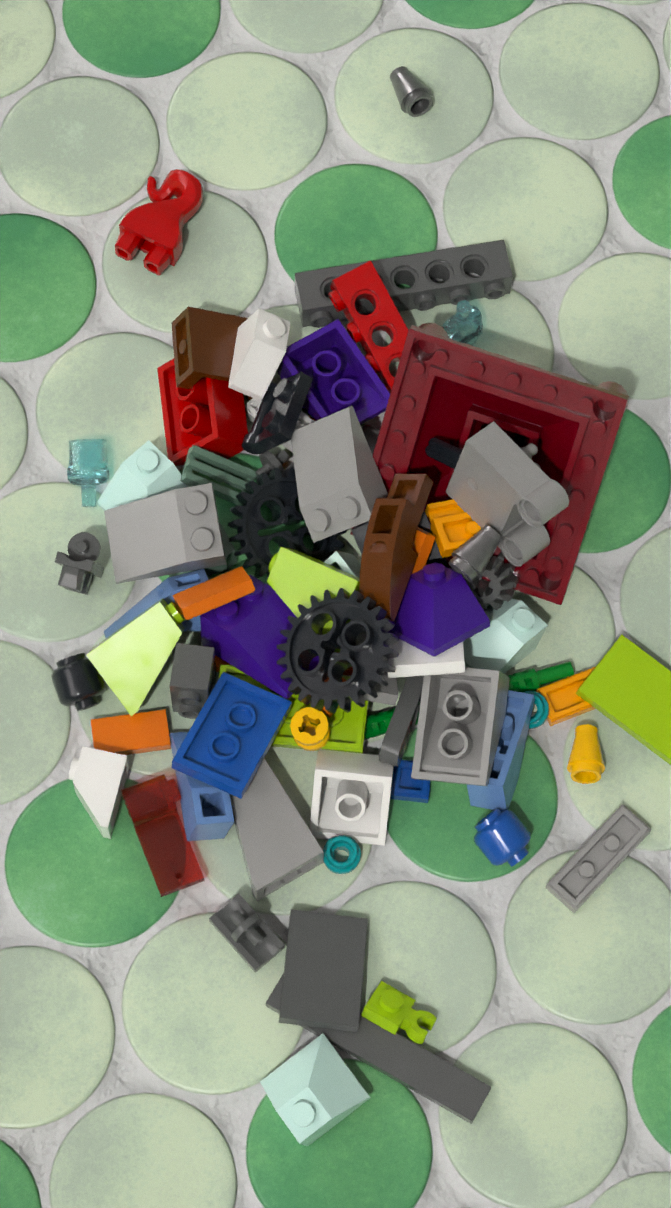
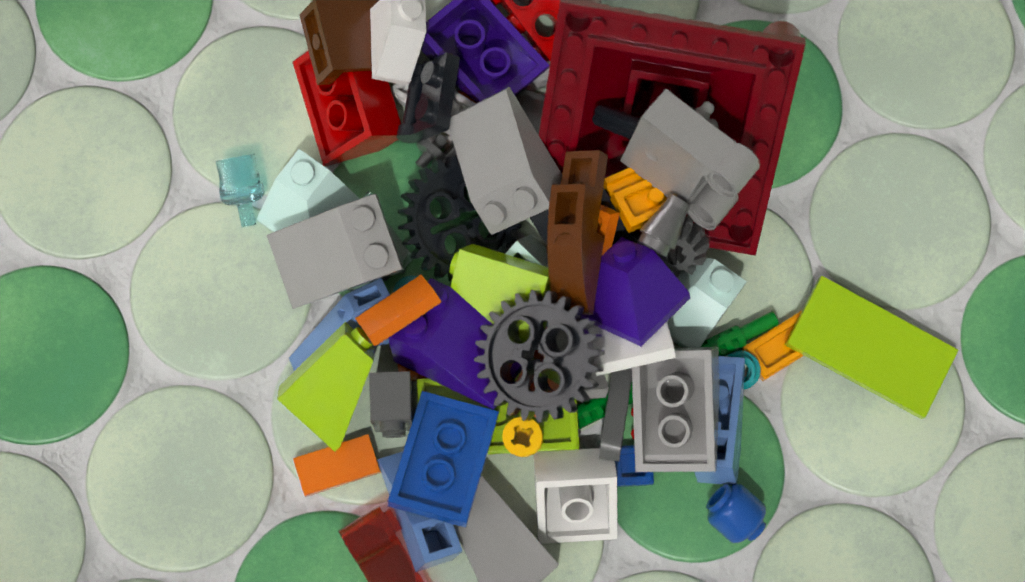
camera: 10 degrees left, 10 degrees up
black head [51,653,106,712] -> none
dark grey hips [55,532,104,595] -> none
white slope [69,746,129,839] -> none
sand green tile [180,445,257,505] -> none
teal plate [323,835,361,874] -> none
light grey tile [546,804,651,914] -> none
yellow cone [567,724,605,784] -> none

